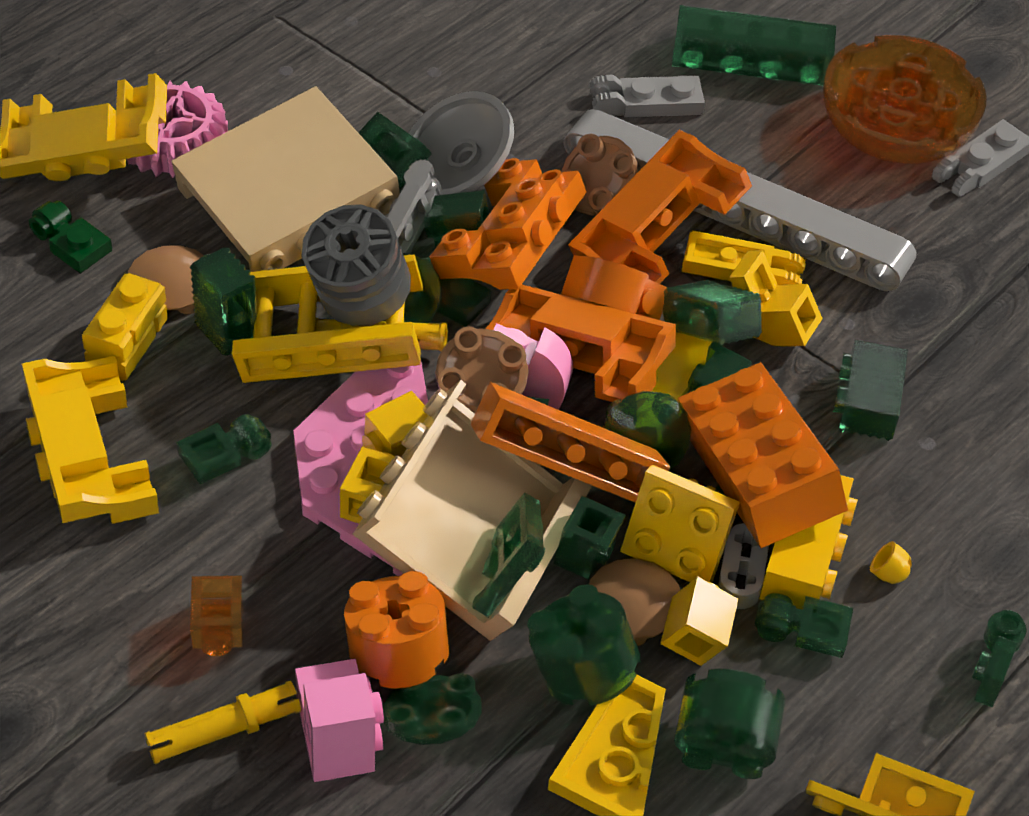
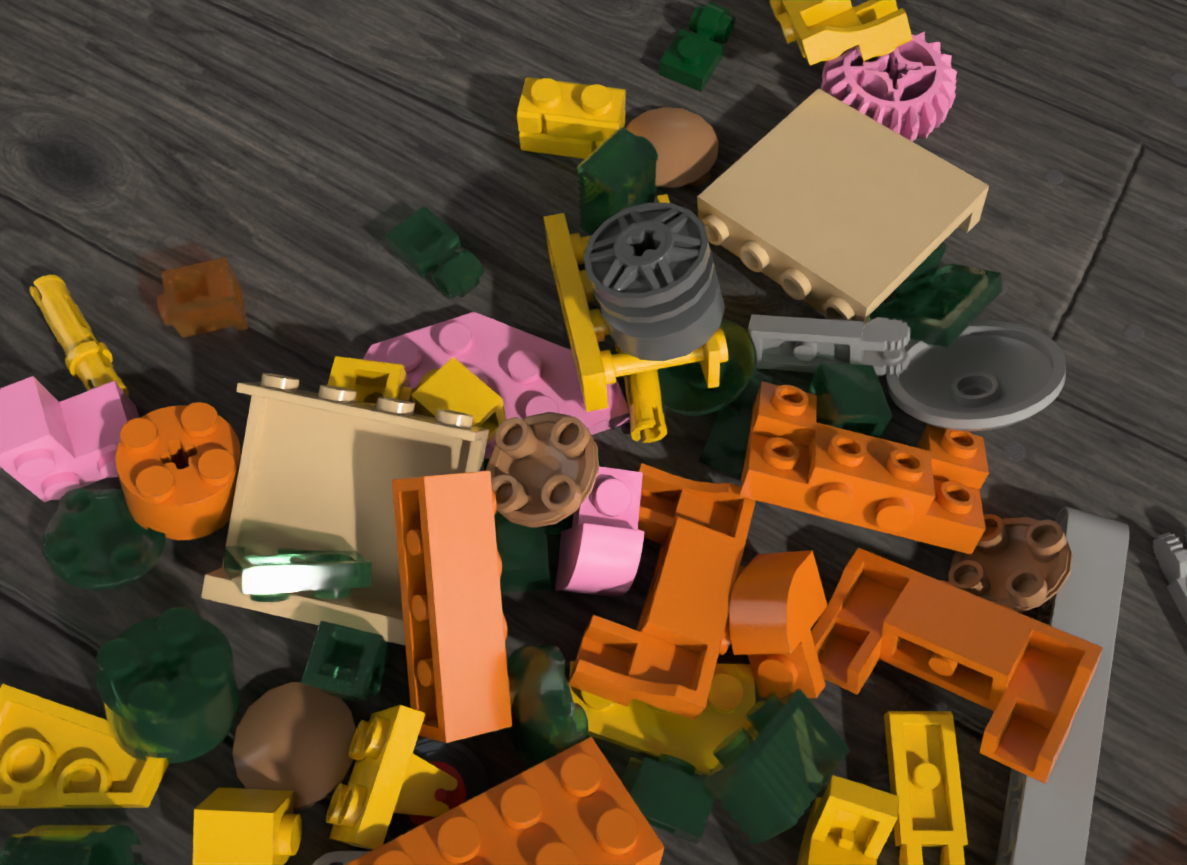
camera: 85 degrees right, 15 degrees up
yellow bracket [22,355,159,524] -> none

